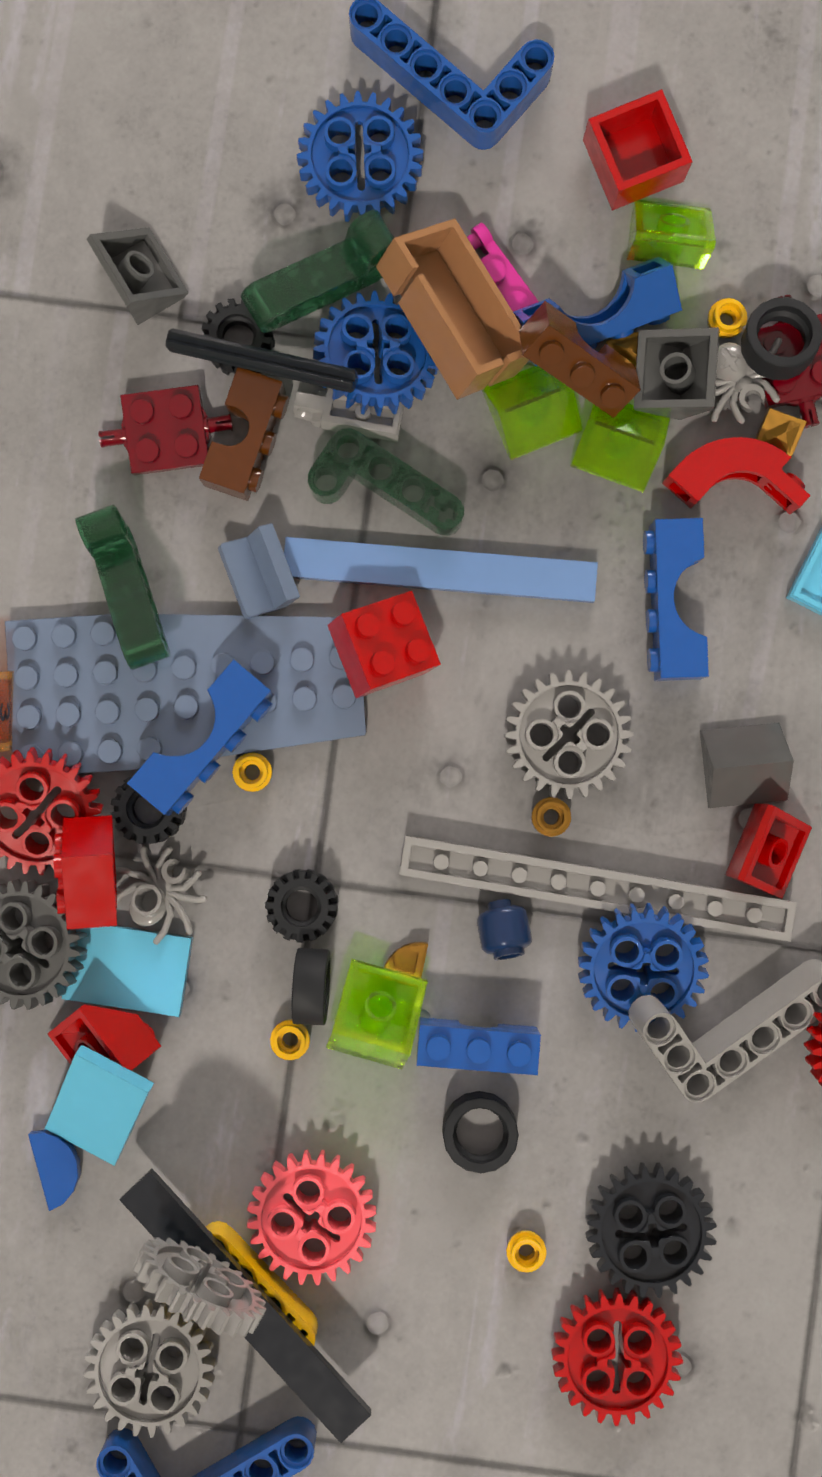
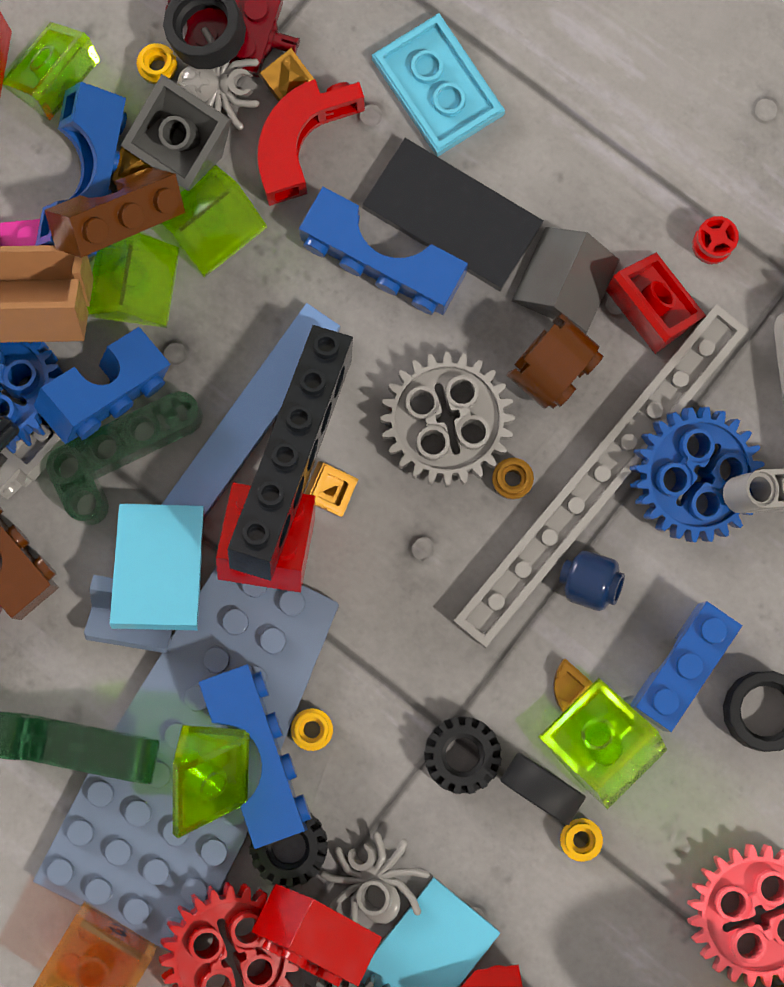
camera: 60 degrees left, 5 degrees down
none -> blue arch [34,327,171,445]
none -> medium azure tile [110,504,205,631]
none -> clear neon green slope [173,725,250,838]
none -> black brick [227,325,353,581]
none -> tile [305,462,358,517]
none -> black tile [362,138,544,292]
none -> reddish brown brick [506,313,604,409]

